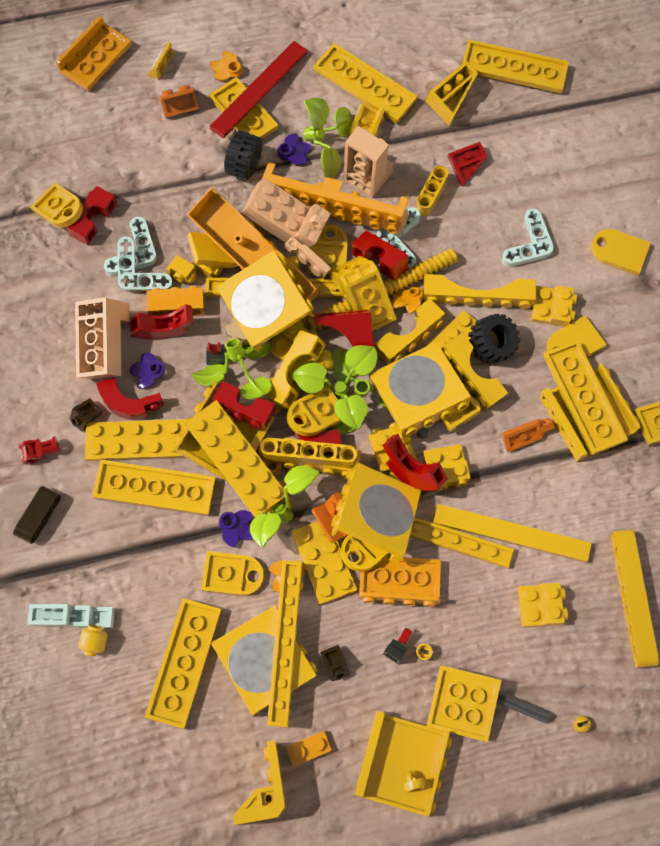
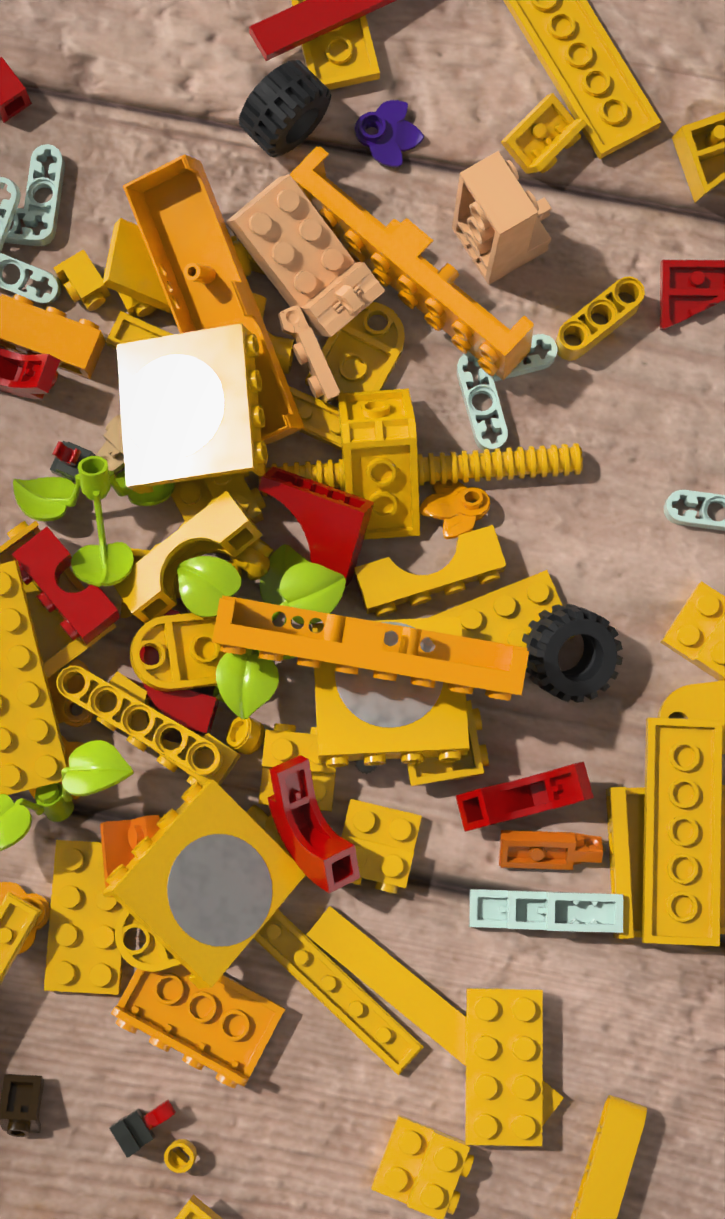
camera: 25 degrees right, 10 degrees up
lime plant [303,98,354,178] -> none
red arch [352,230,409,281] -> none
yellow arch [423,274,536,309] -> none
yellow arch [441,332,508,410] -> none
none -> light orange piece [212,595,529,701]
none -> yellow tile [226,717,265,755]
none -> red arch [455,762,594,832]
none -> yellow plate [465,988,543,1146]
none -> light aqua slope [469,889,623,933]

